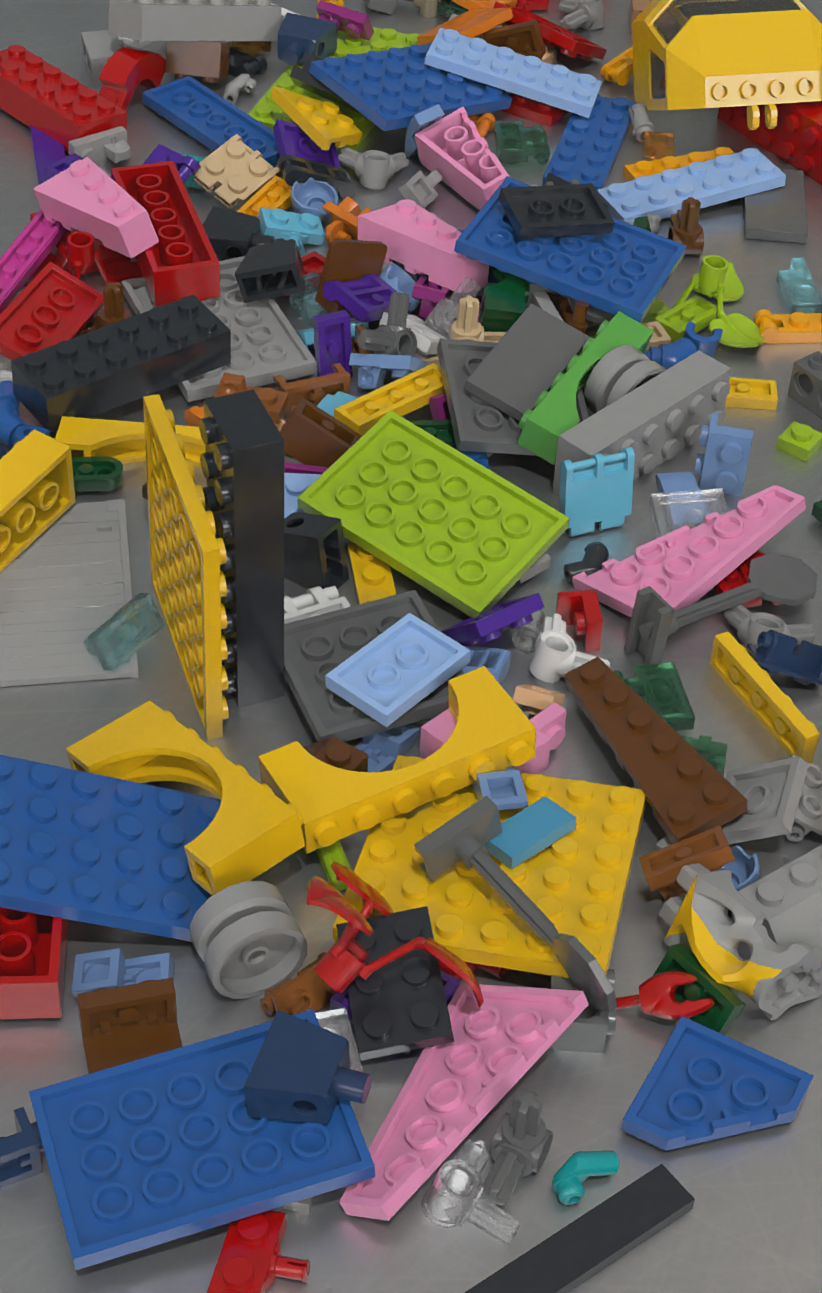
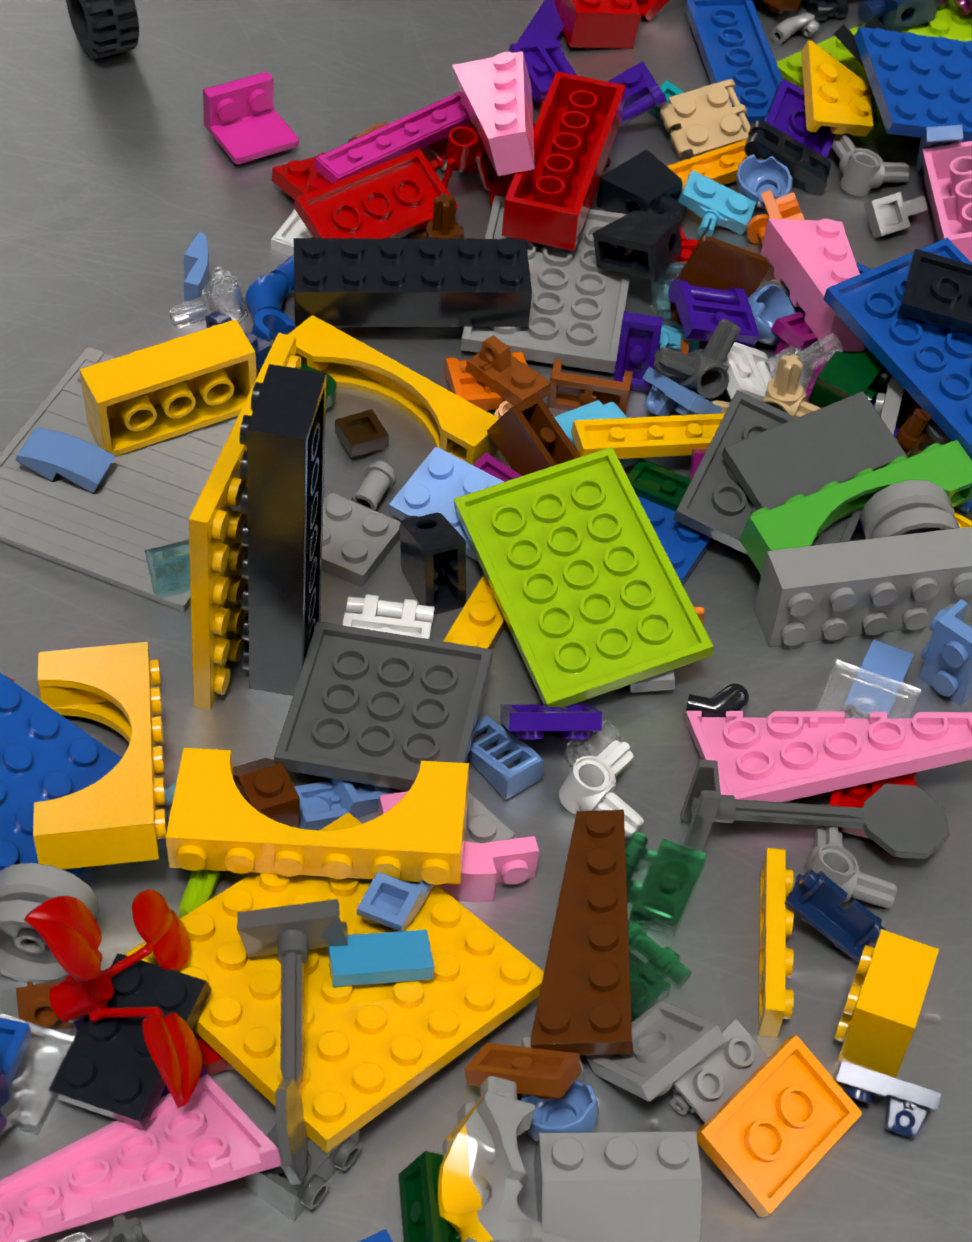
camera: 30 degrees right, 5 degrees up
light grey hinge [68,126,131,167] -> none
light blue plate [325,613,470,728] -> none
light nougat plate [513,684,565,715] -> none
red bracket [555,590,603,651] -> none
medium azure plate [559,447,635,537] -> none
red hand [616,971,714,1020] -> none

